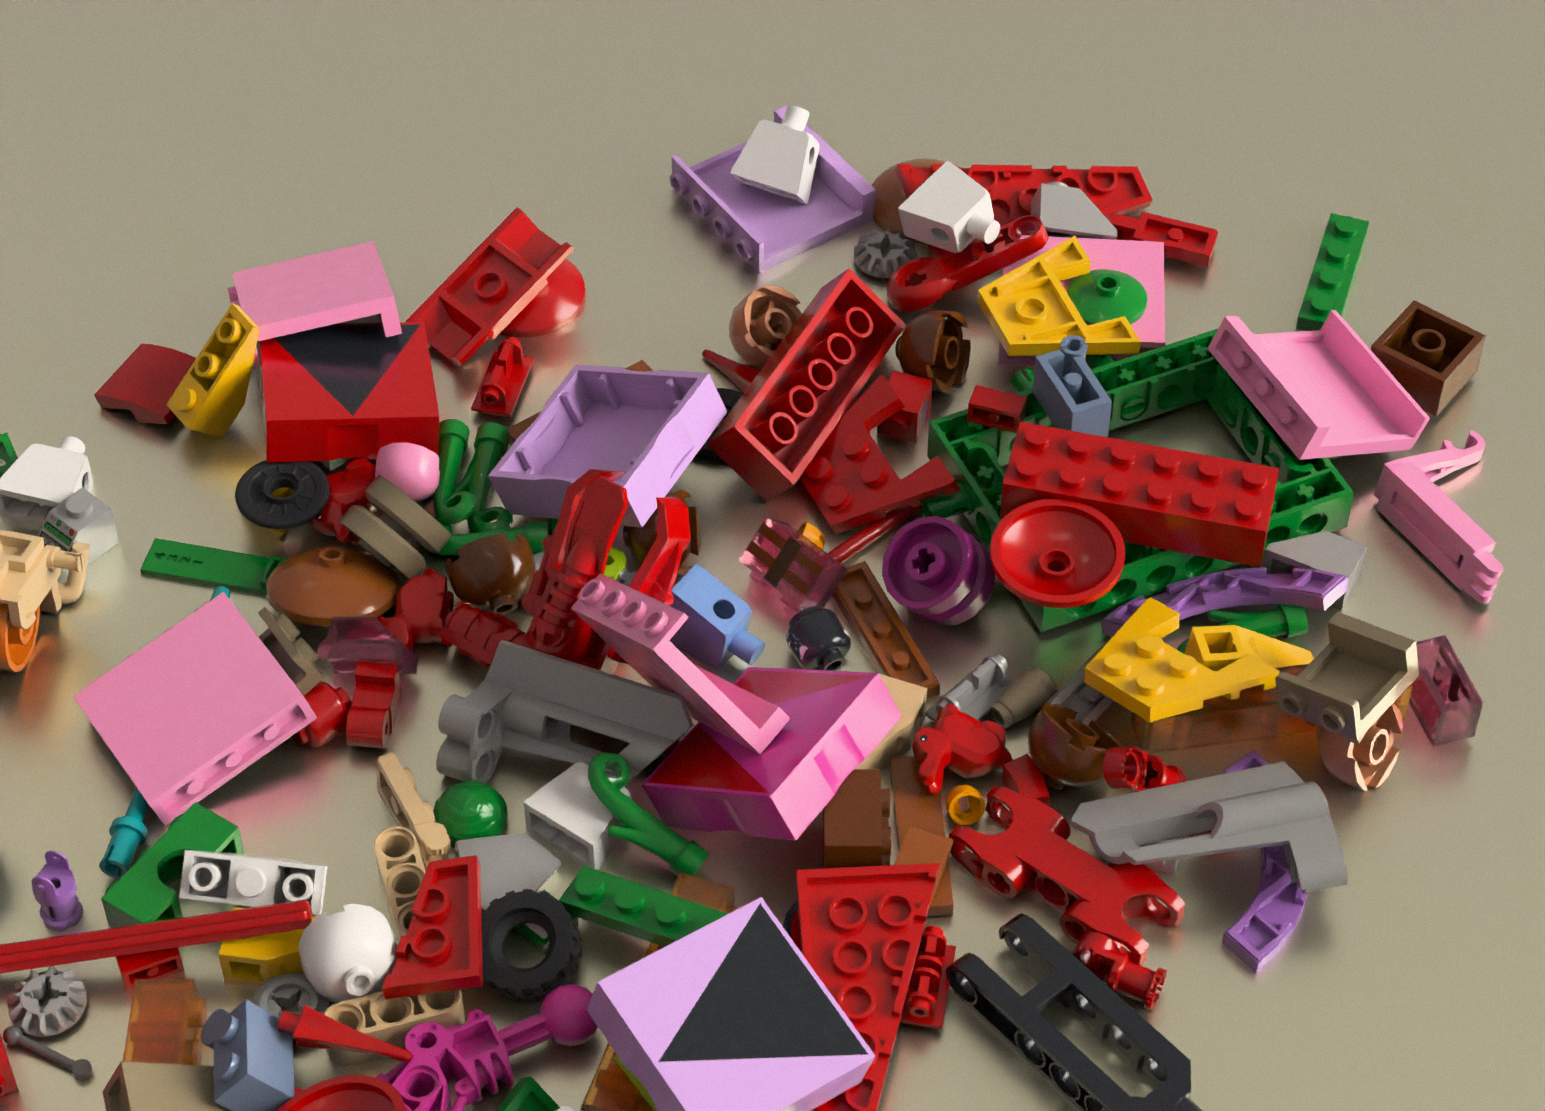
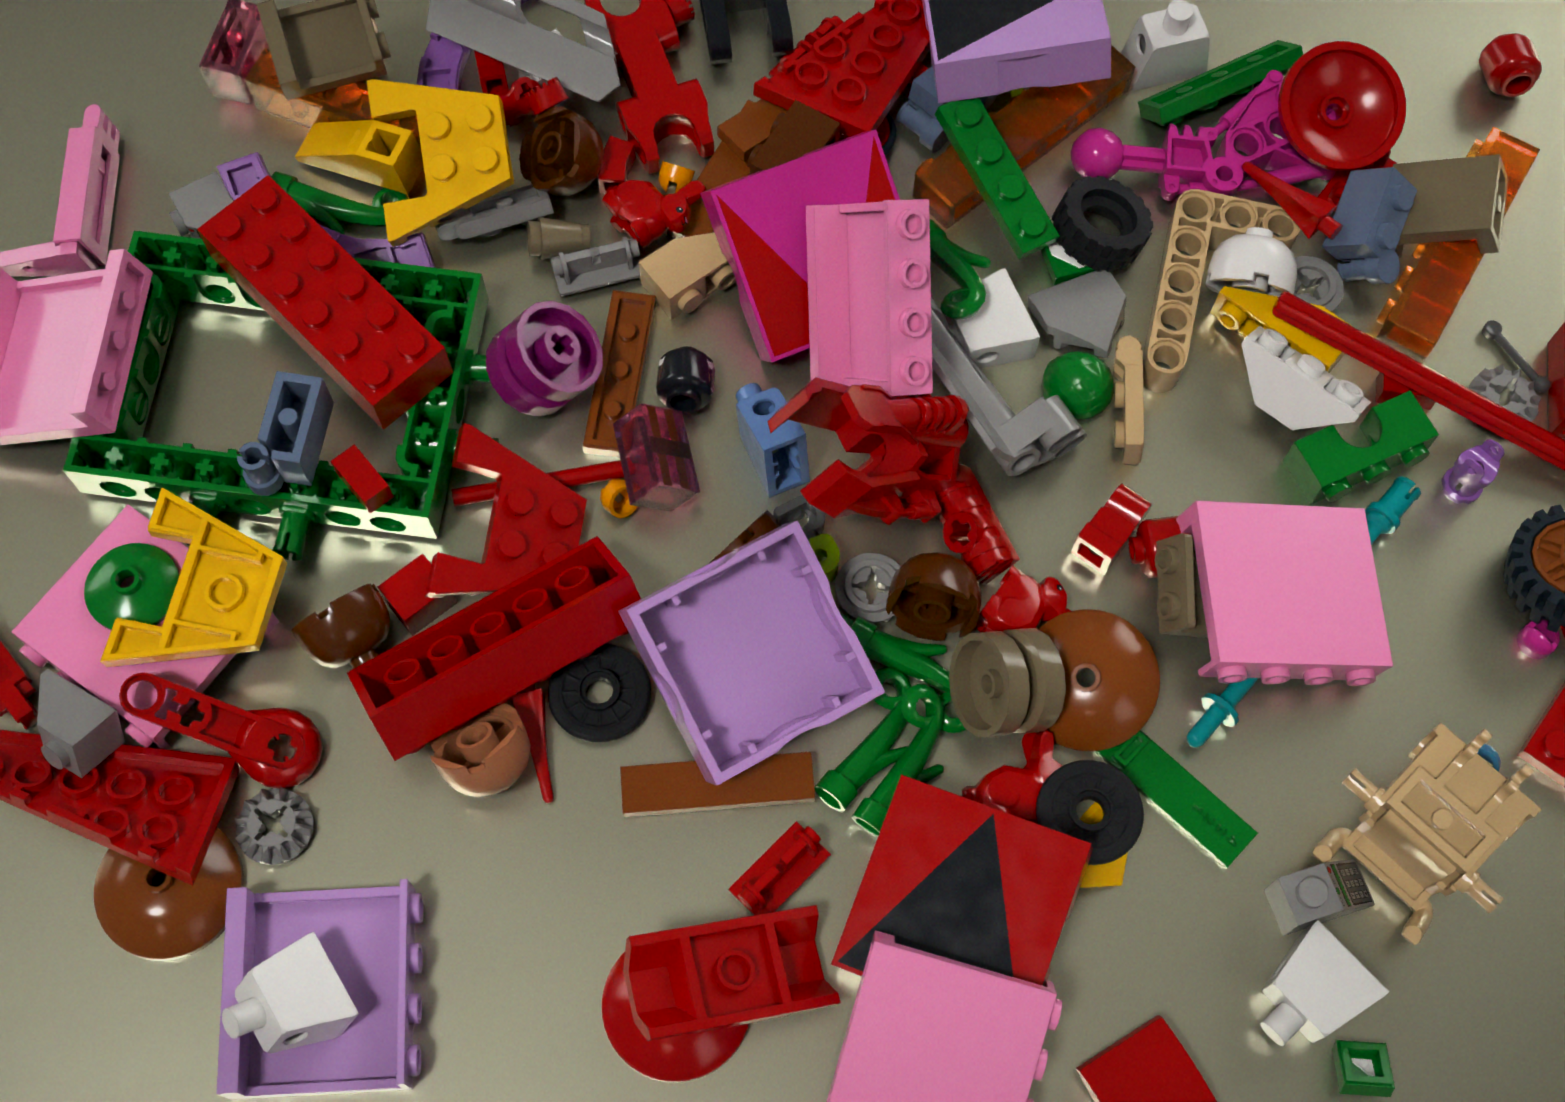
camera: 150 degrees left, 20 degrees up
yellow slope [166,303,260,438] -> none
clear pink slope [317,617,419,674] -> none
bright pink hair [375,443,440,501] -> none
red wing [381,855,483,999] -> none
white torso [898,161,1000,253] -> none
red dish [990,499,1125,608] -> none

